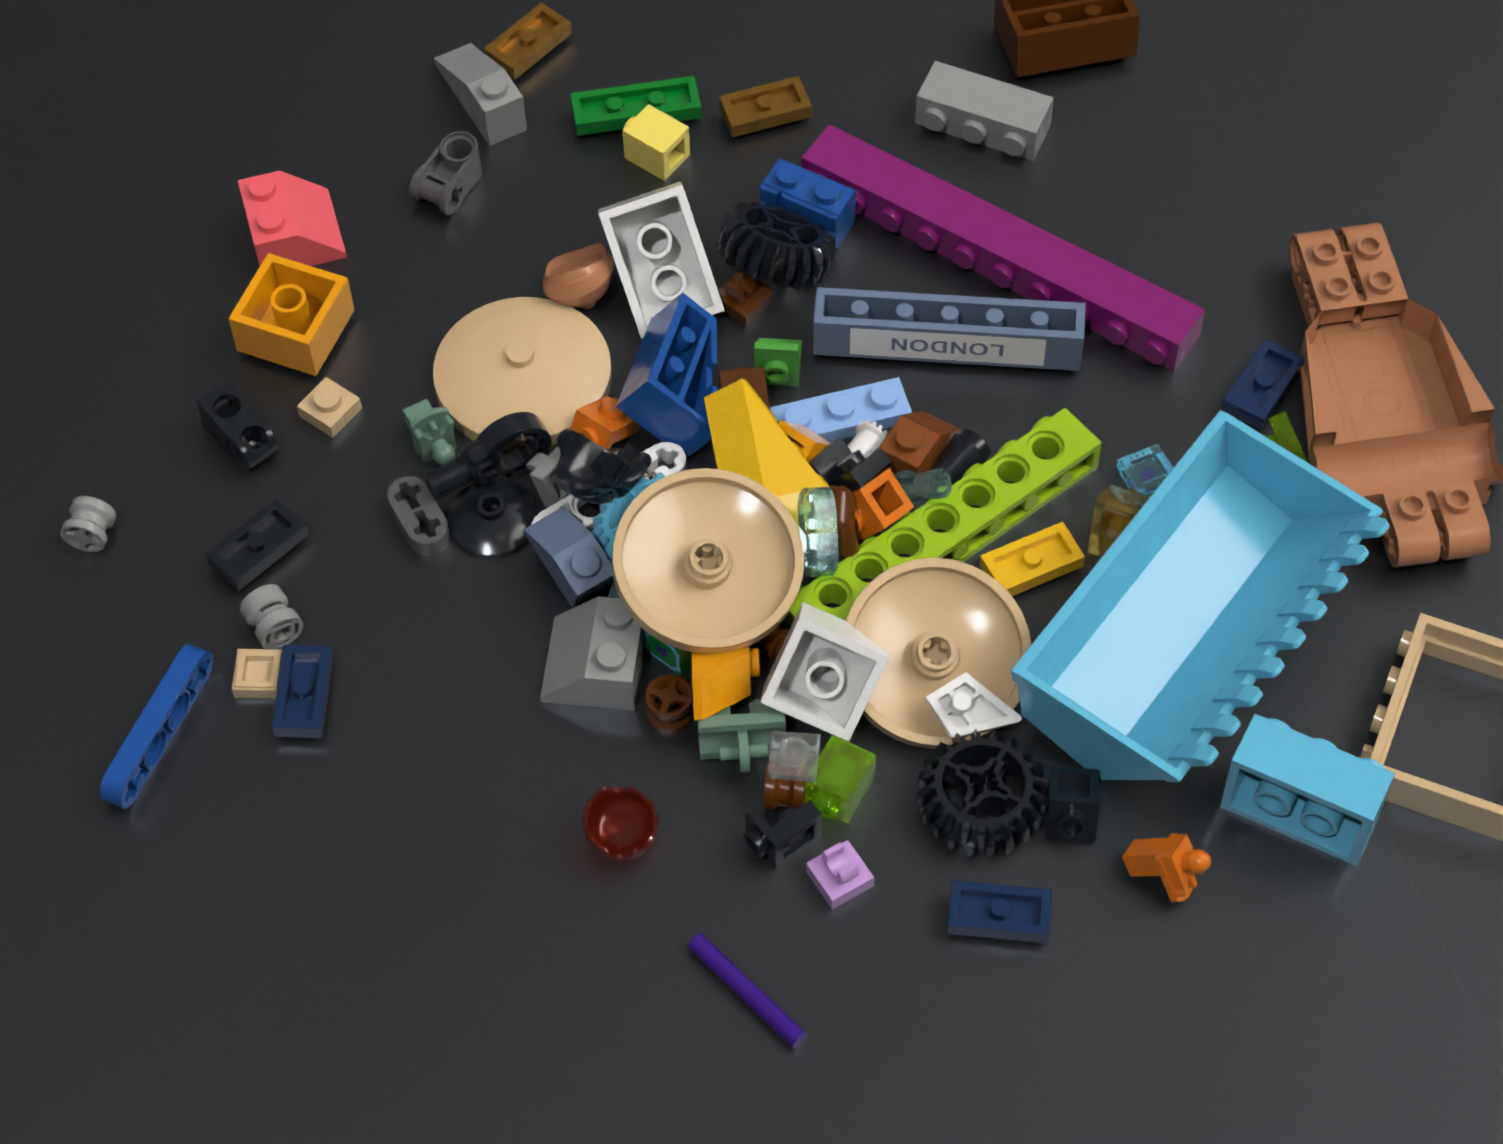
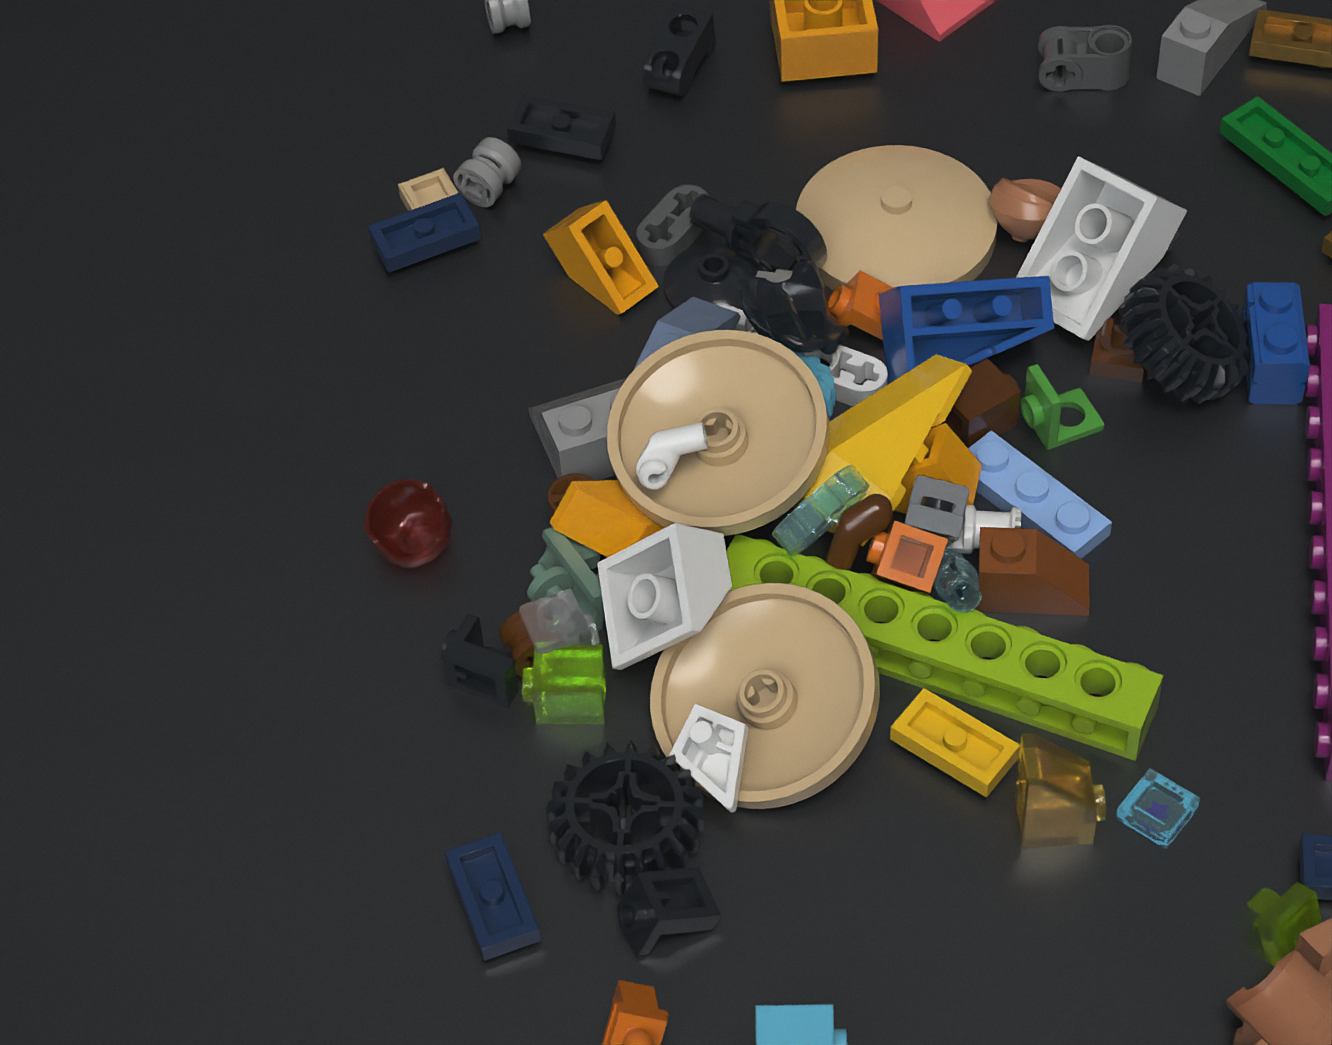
camera: 65 degrees right, 5 degrees down
blue beam [99,644,213,809] -> none
tan plate [297,377,362,438] -> none
sand green piece [403,399,457,465] -> none
light yellow brick [622,104,690,181] -> none
dark purple bar [688,933,807,1049] -> none
lavender tile [806,840,874,910] -> none
sand blue brick [813,287,1085,371] -> none
black cone [925,429,992,491] -> none
medium azure piece [1011,410,1390,782] -> none
none -> light orange slope [543,200,659,315]
none -> white arm [636,422,708,490]

